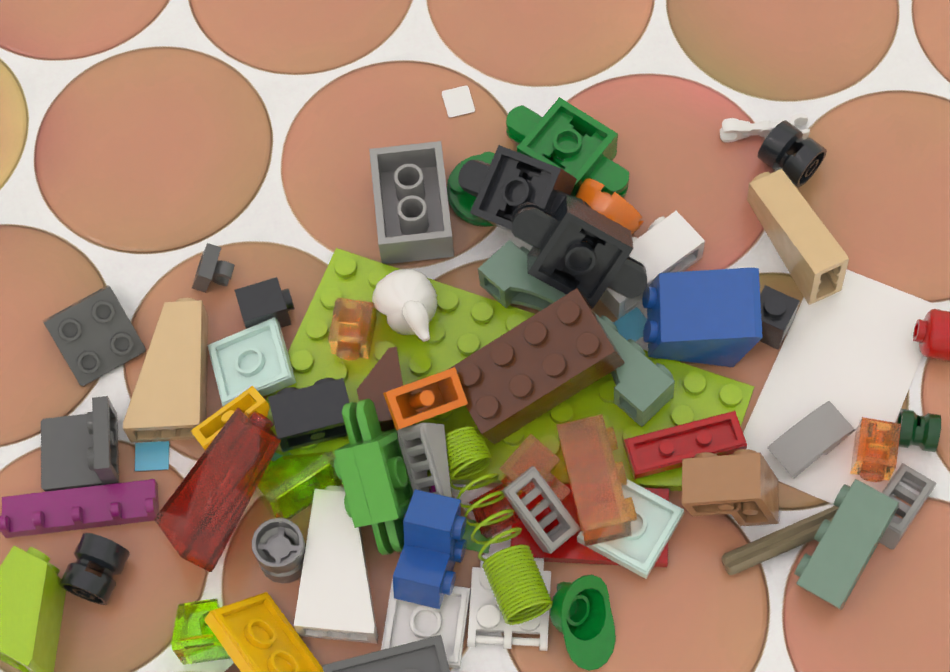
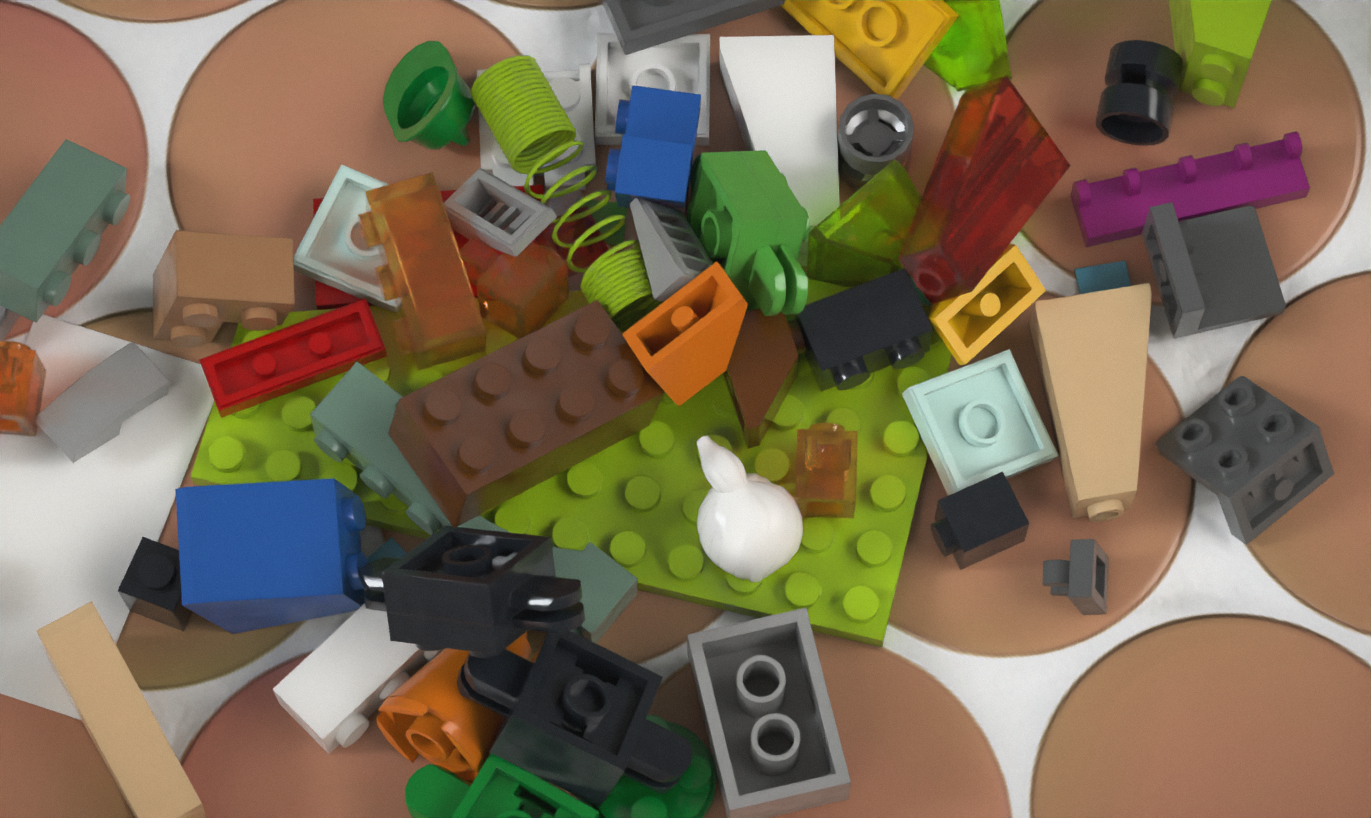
camera: 170 degrees right, 5 degrees up
dark tan axle [721,506,839,575] -> none

